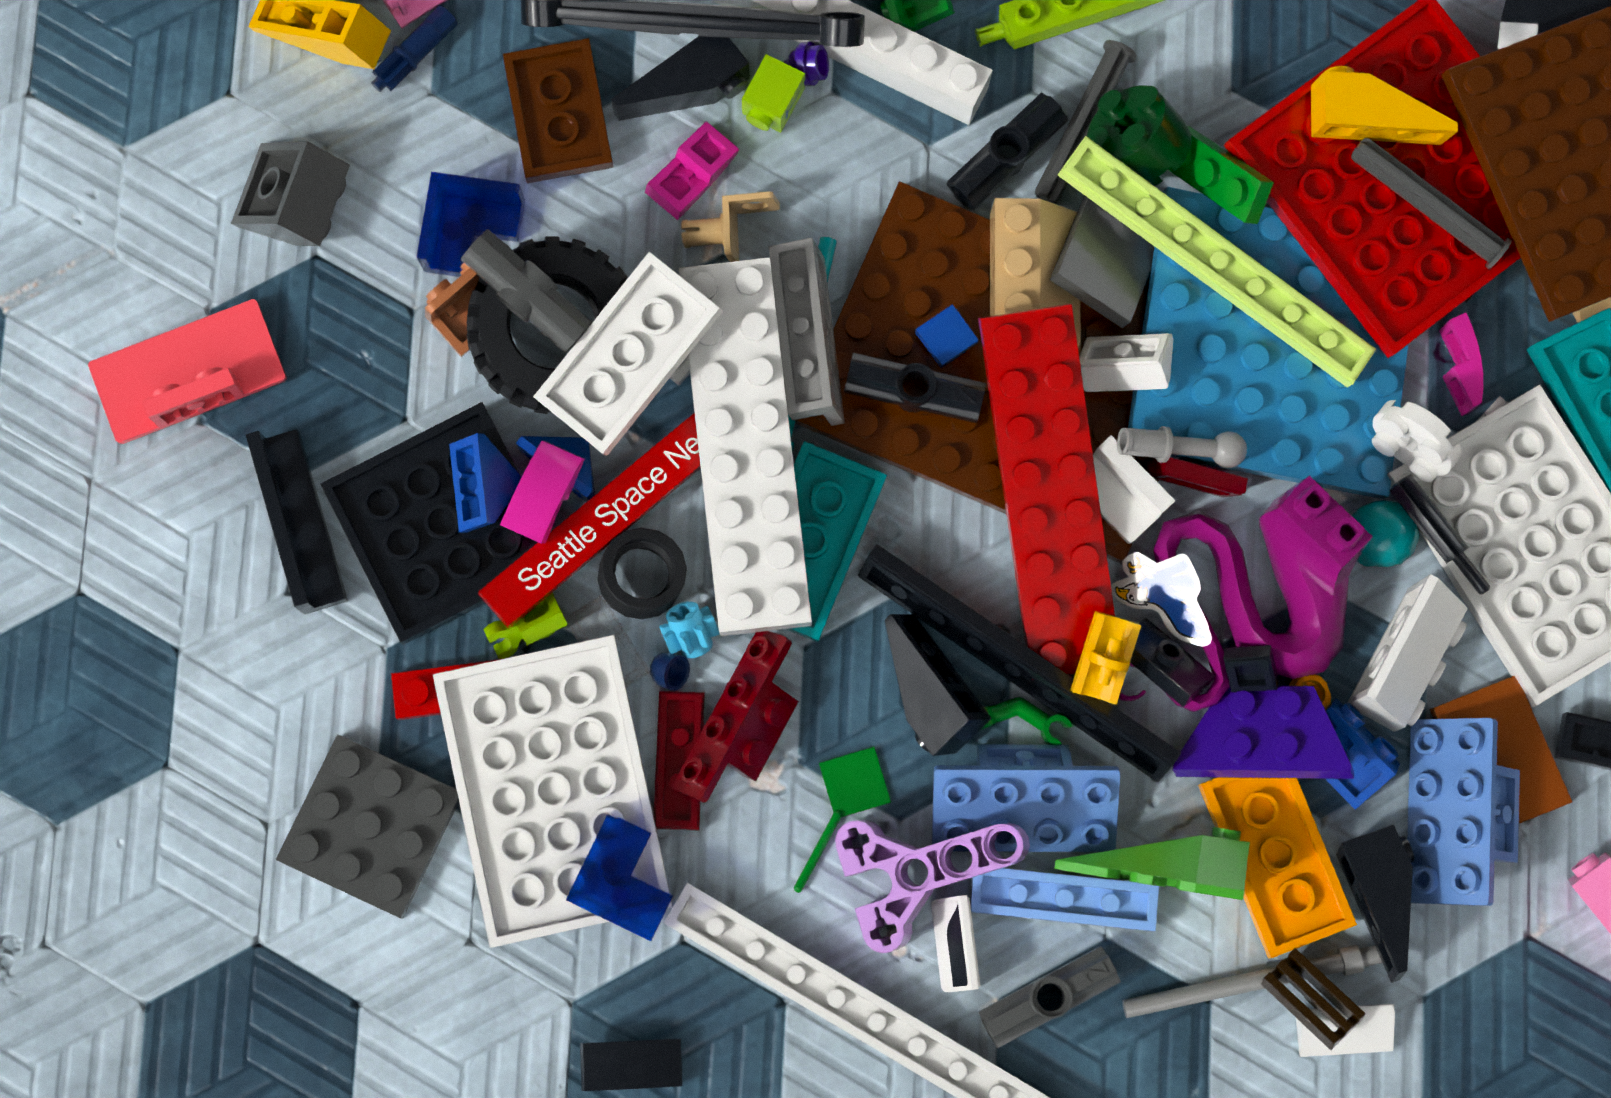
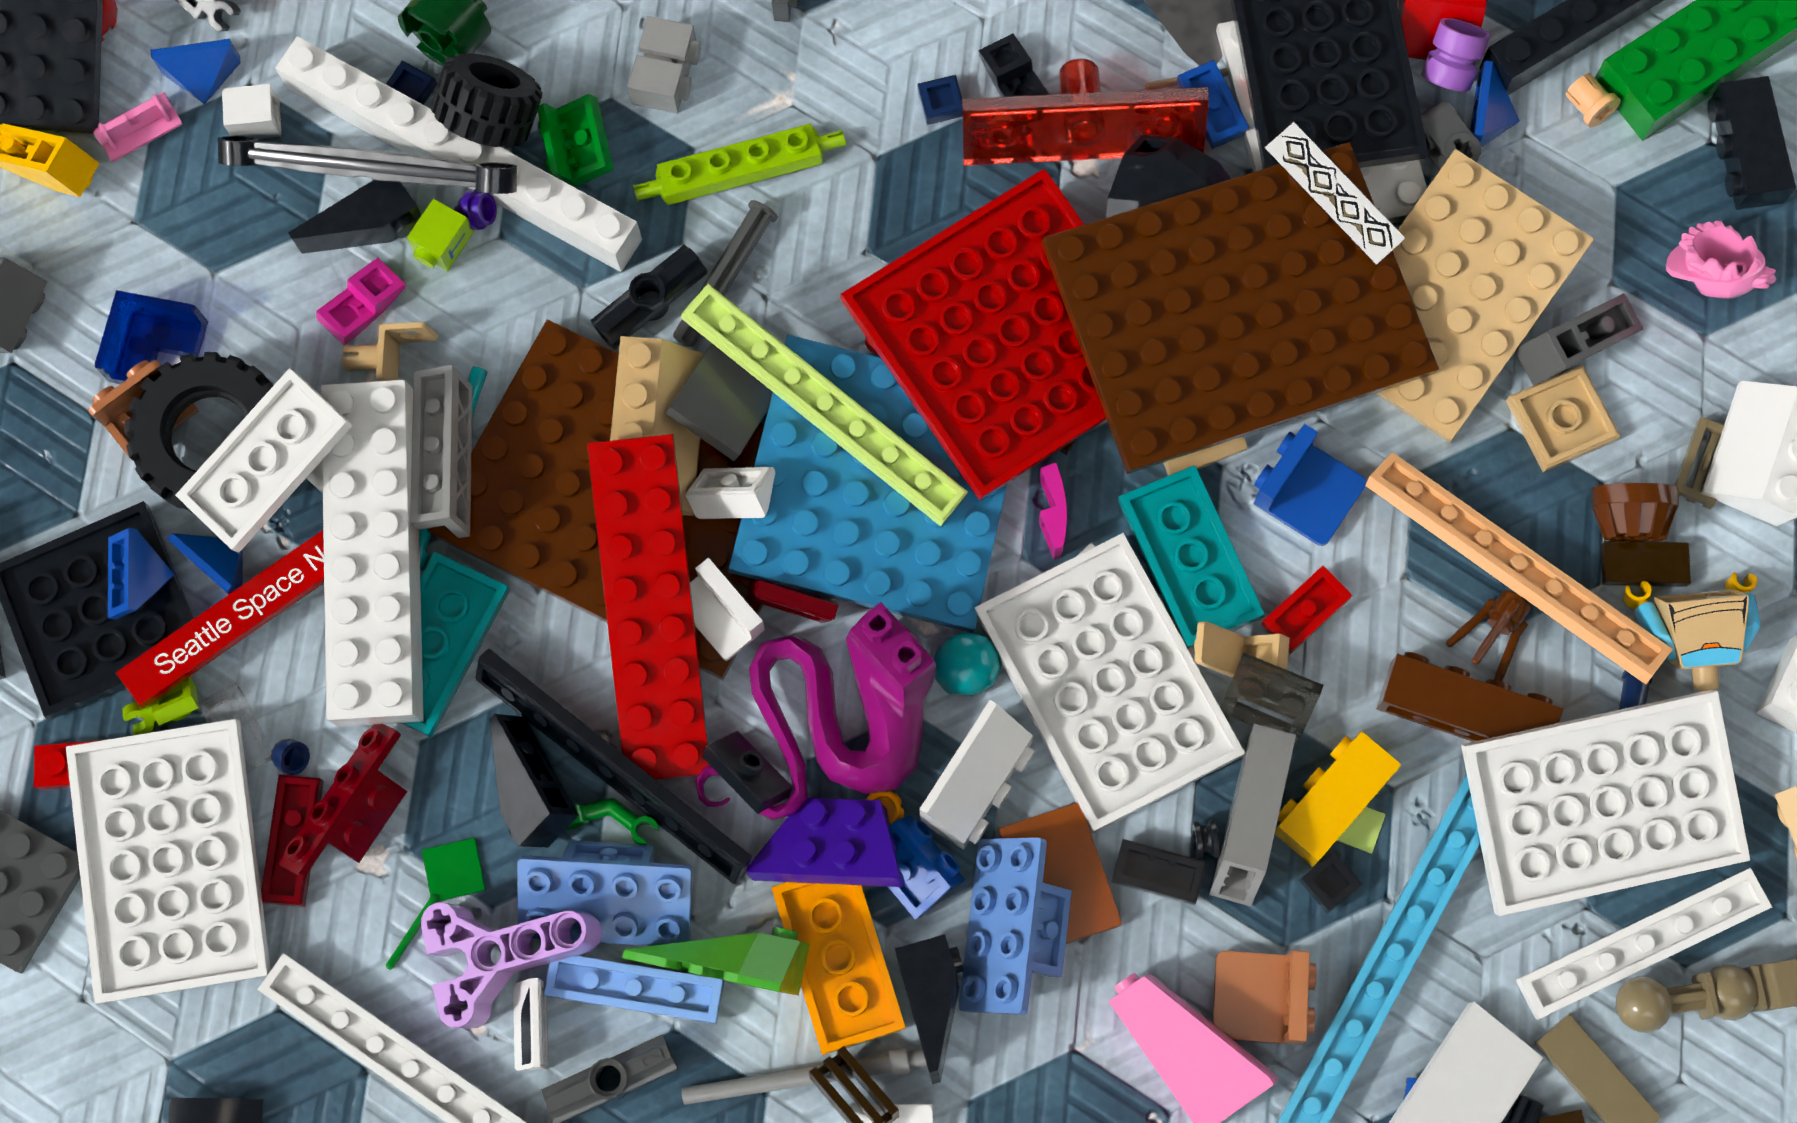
camera: 10 degrees right, 5 degrees down
dark blue piece [371,5,458,92] -> none
dark grey piece [461,229,592,353] -> none
dark pink slope [500,441,585,543] -> none
reddish brown plate [503,38,614,184] -> none
clear blue panel [566,812,673,941] -> none
black tyre [597,527,687,620] -> none
medium azure gear [659,602,719,659] -> none
black piece [844,353,986,423] -> none
blue tile [915,304,979,368] -> none
yellow hips [1070,611,1141,705] -> none
dark green brick [1087,85,1192,186] -> none
sticker [1111,552,1212,646] -> none
light grey pin [1117,426,1247,468] -> none
green plate [1168,126,1274,224] -> none
black tile [1223,645,1279,692] -> none
yellow slope [1311,66,1458,145] -> none
dark grey axle [1351,138,1512,269] -> none
white plate [1372,400,1461,482] -> none
black axle [1389,474,1490,595] -> none

